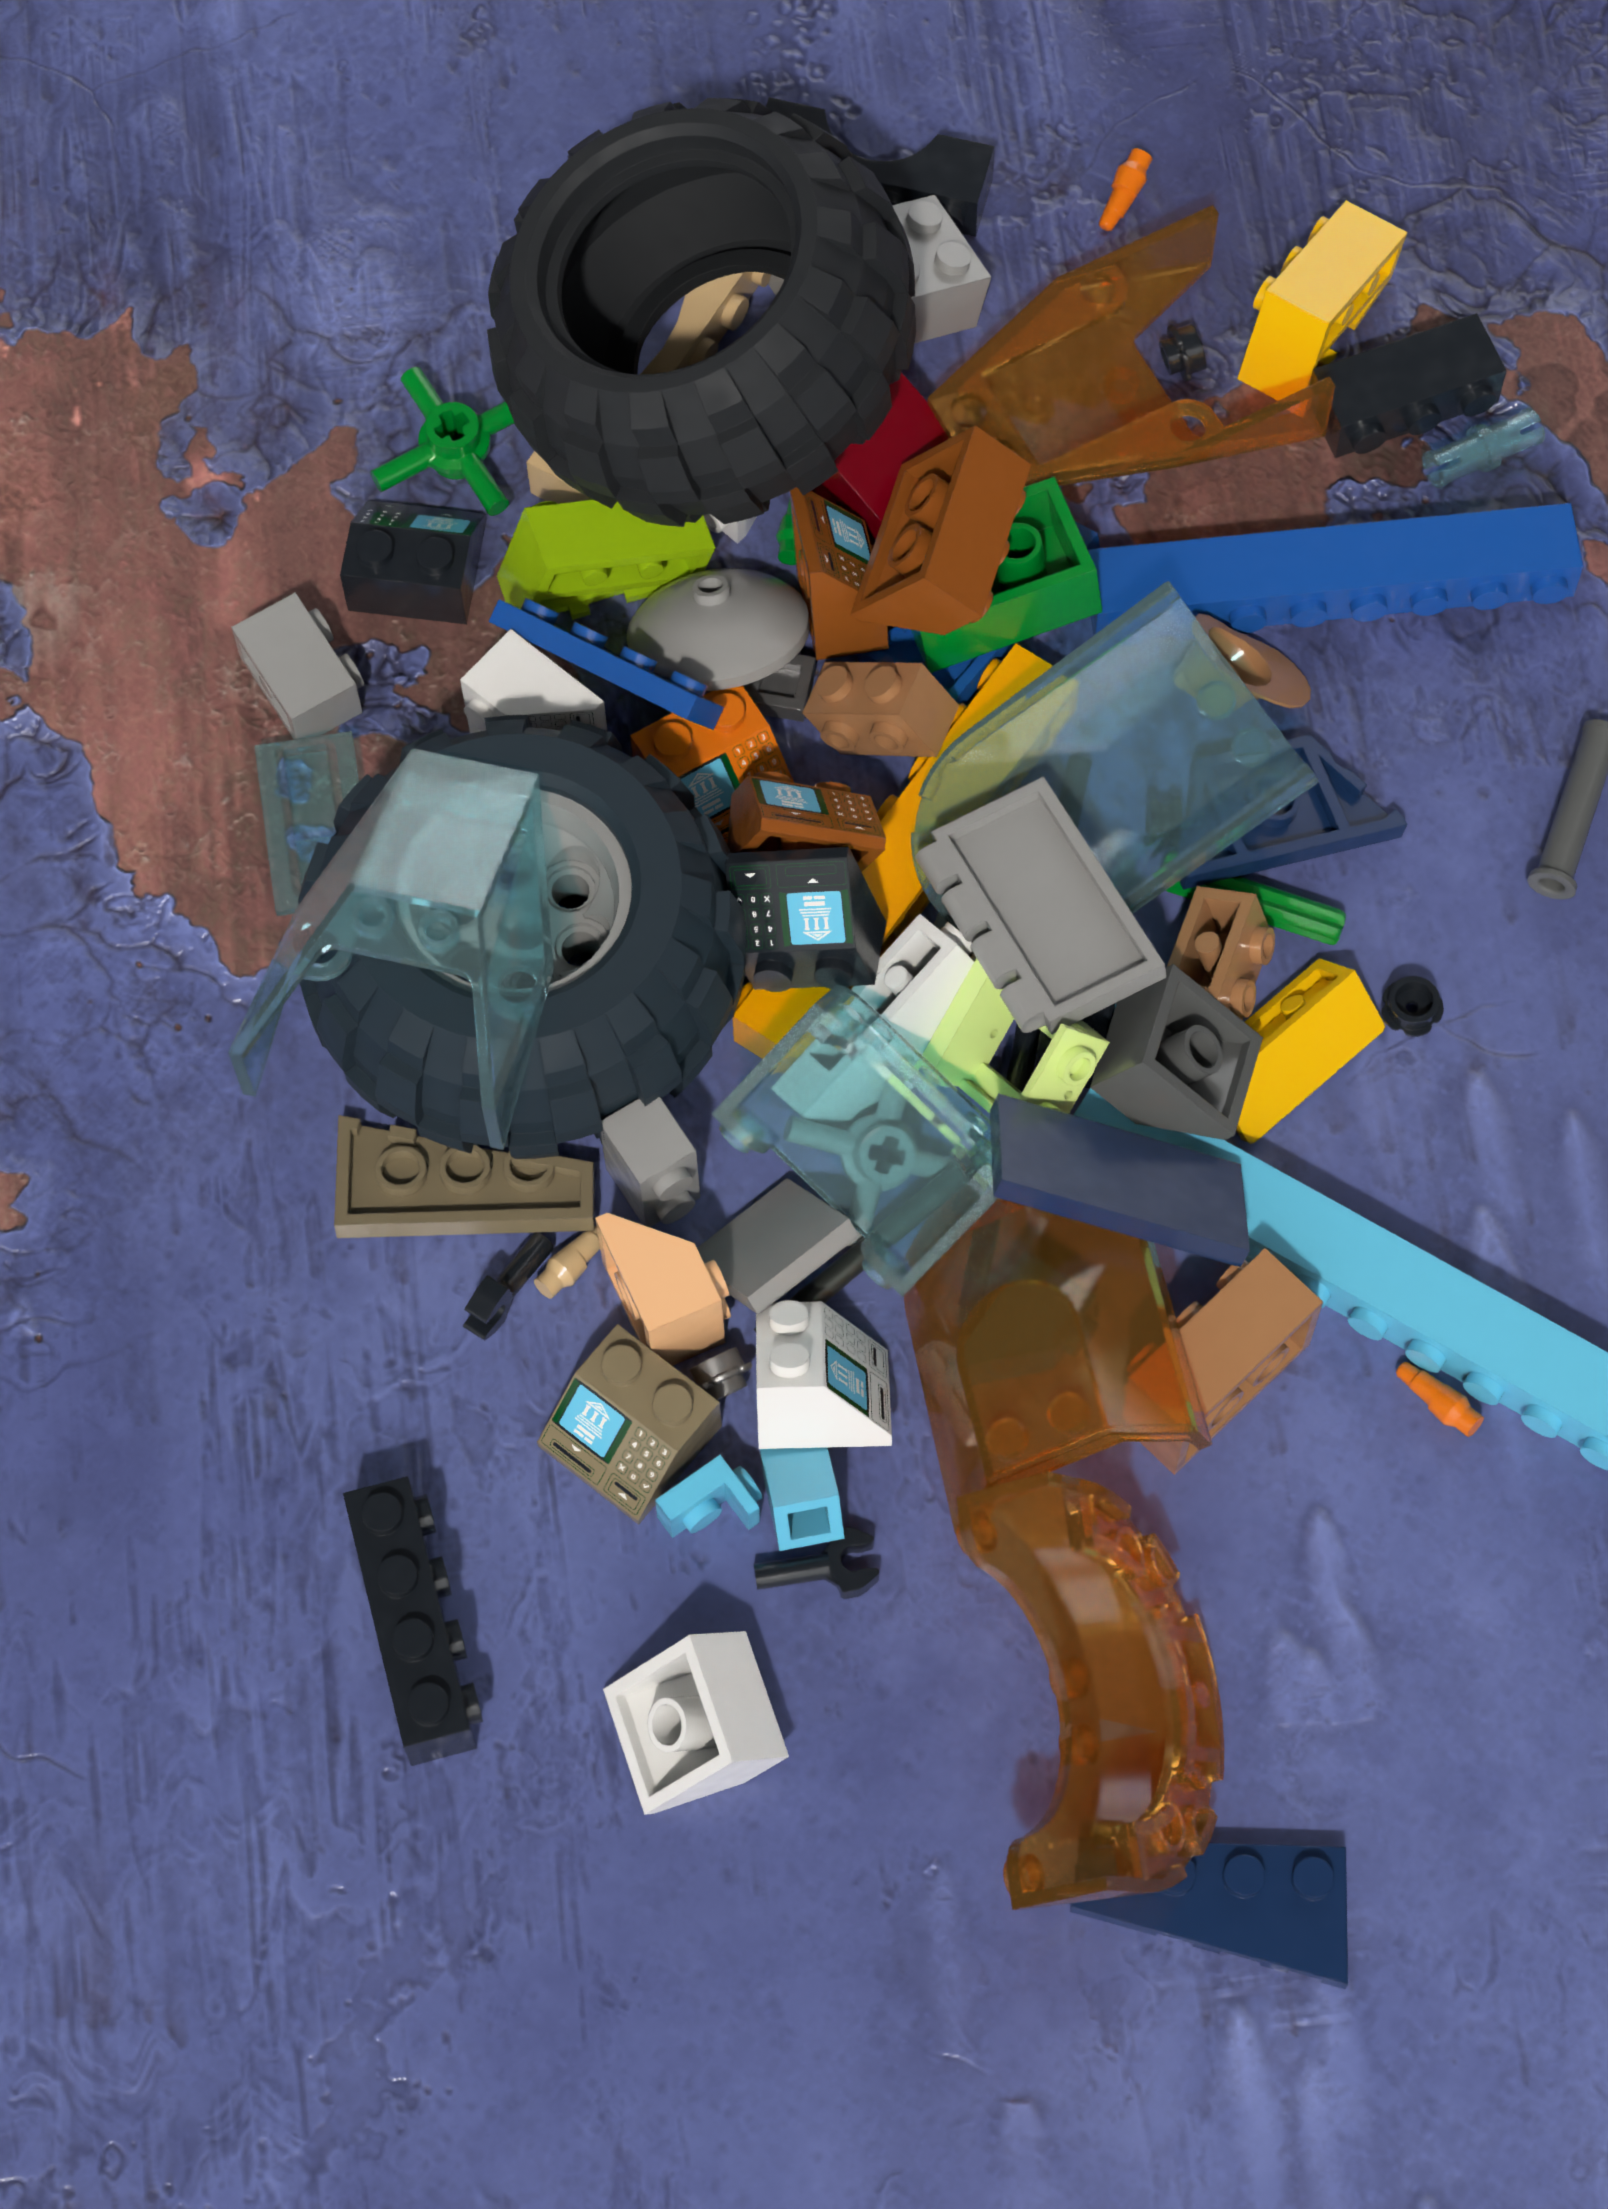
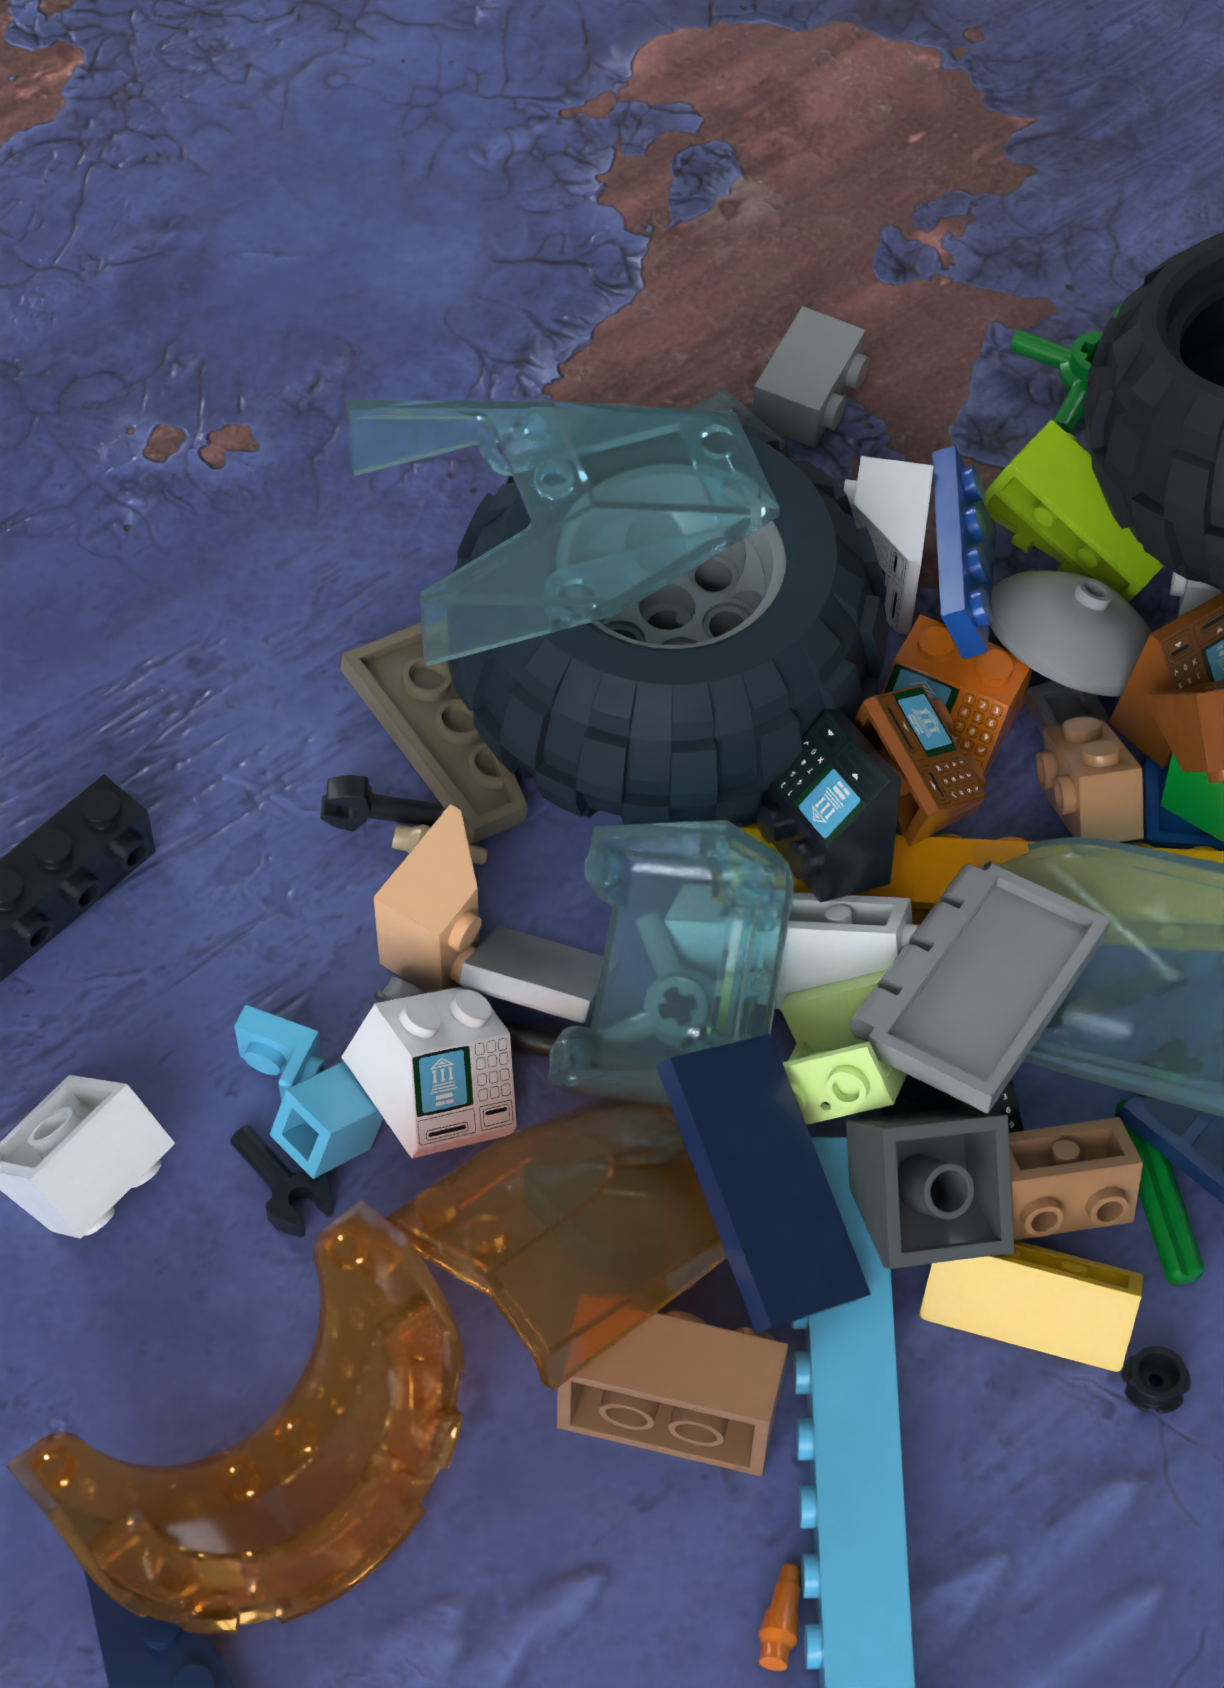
camera: 55 degrees right, 10 degrees down
black slope [340,500,487,625] -> none
dark tan slope [537,1324,722,1525] -> none
light grey brick [601,1097,700,1227] -> none

